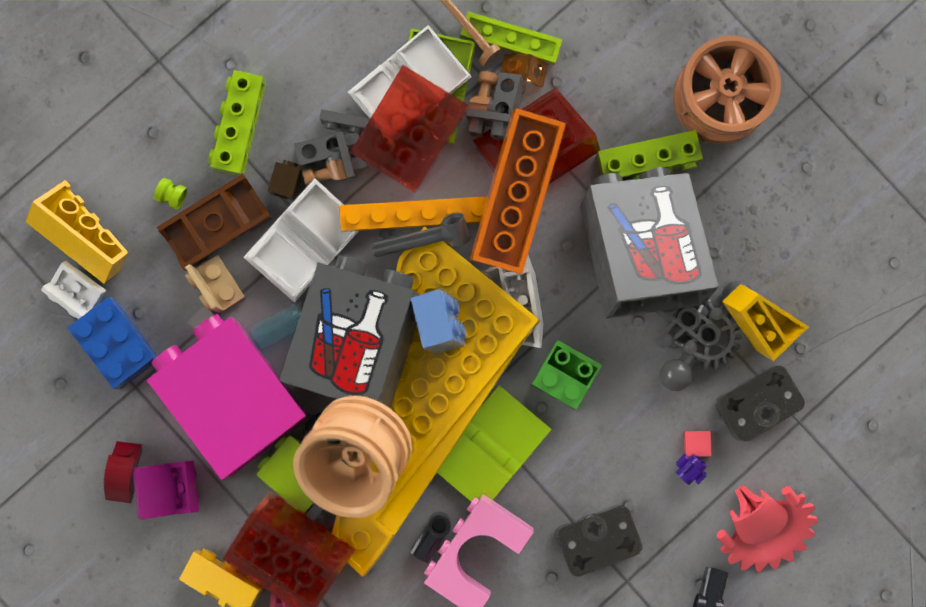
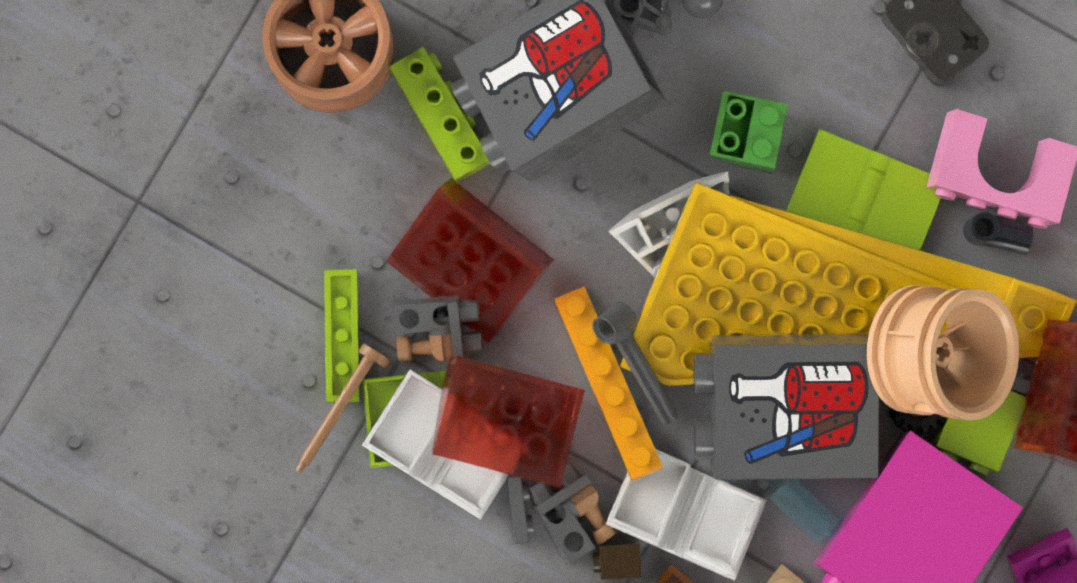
camera: 100 degrees left, 0 degrees up
medium blue brick [411,289,467,354] -> none
orange brick [469,108,566,274] -> none
clear orange bracket [501,54,548,87] -> none

